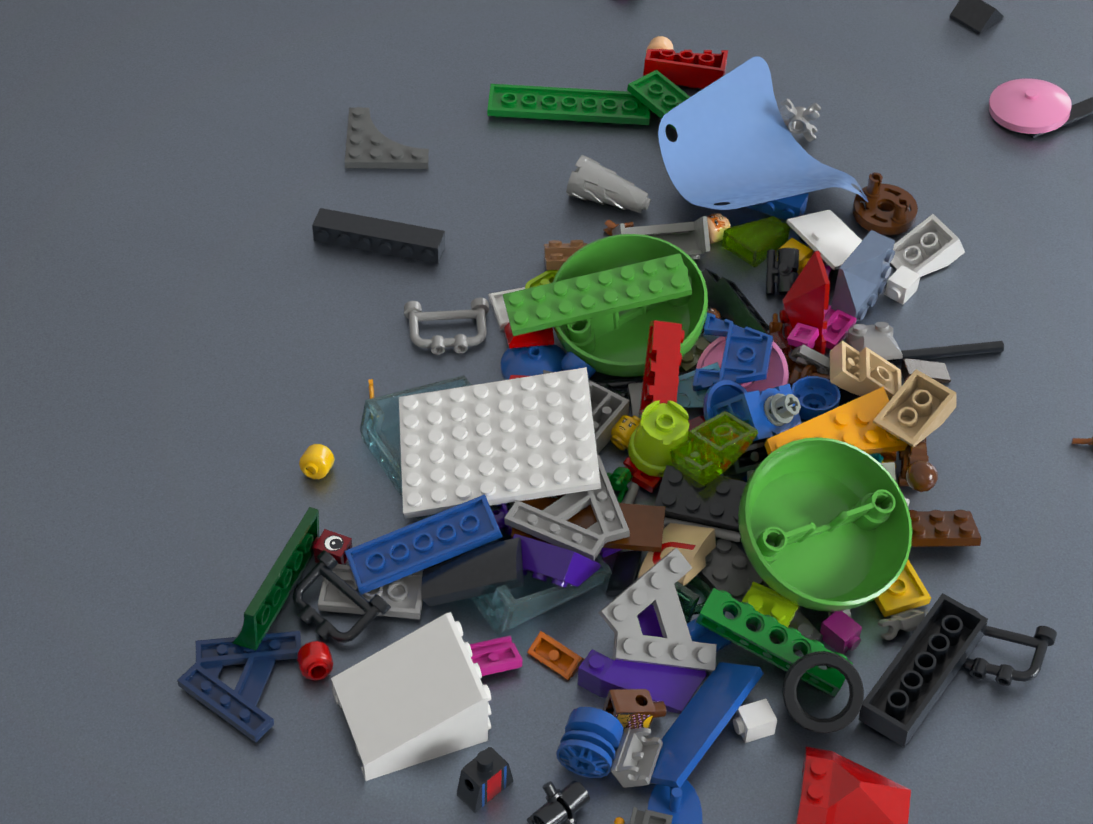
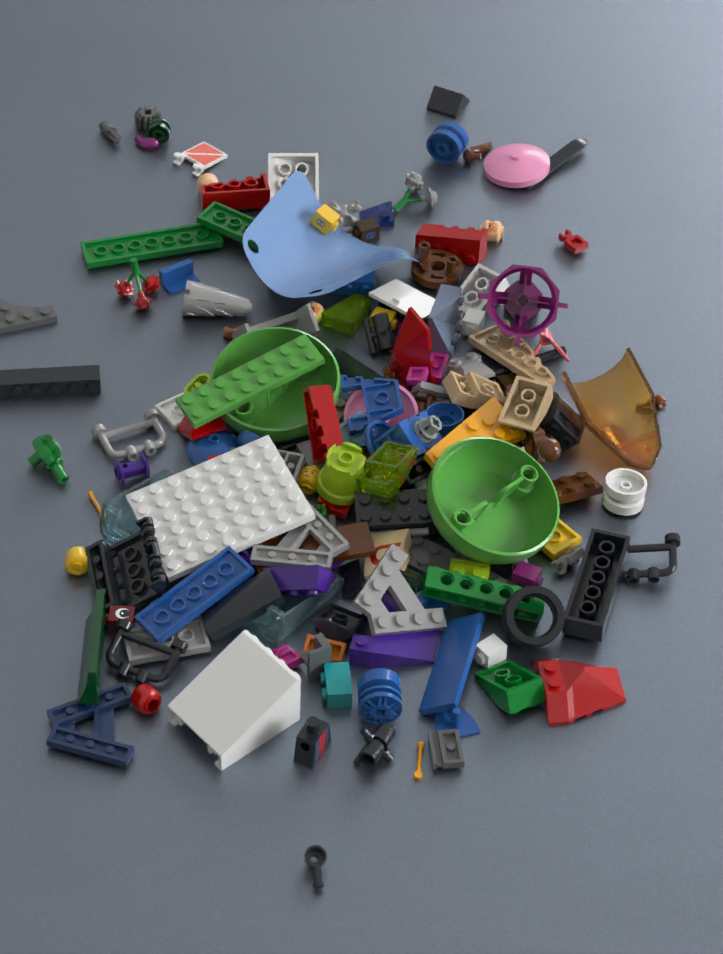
camera: 20 degrees left, 5 degrees down
medium nougat plate [544,240,587,270] -> none
reddish brown torso [603,689,666,733] -> none
light grey hinge [611,728,663,788] -> none
none -> green pin [27,434,69,484]
none -> black slope [85,517,167,613]
none -> dark purple hose [113,453,150,486]
none -> red plant [114,258,160,310]
none -> blue panel [159,258,200,295]
none -> flag [173,142,228,176]
none -> white slope [268,153,319,201]
none -> dark grey panel [301,632,332,682]
none -> yellow brick [310,204,341,235]
none -> black slope [313,603,367,643]
none -> teal brick [320,662,353,708]
none -> dark brown brick [352,217,380,243]
none -> clear blue wing [359,201,394,227]
none -> light grey plant [392,172,437,212]
none -> red wedge [415,223,488,267]
none -> blue wheel [426,121,469,164]
none -> reddish brown piece [463,142,492,164]
none -> tan wing [468,319,556,385]
none -> green slope [474,660,545,714]
none -> magenta plate [478,264,569,347]
none -> light nougat head [479,220,504,243]
none -> coral plant [534,328,570,362]
none -> black piece [539,392,585,452]
none -> red plate [558,229,588,254]
none -> clear orange windscreen [561,348,662,470]
none -> white wheel [602,468,648,516]

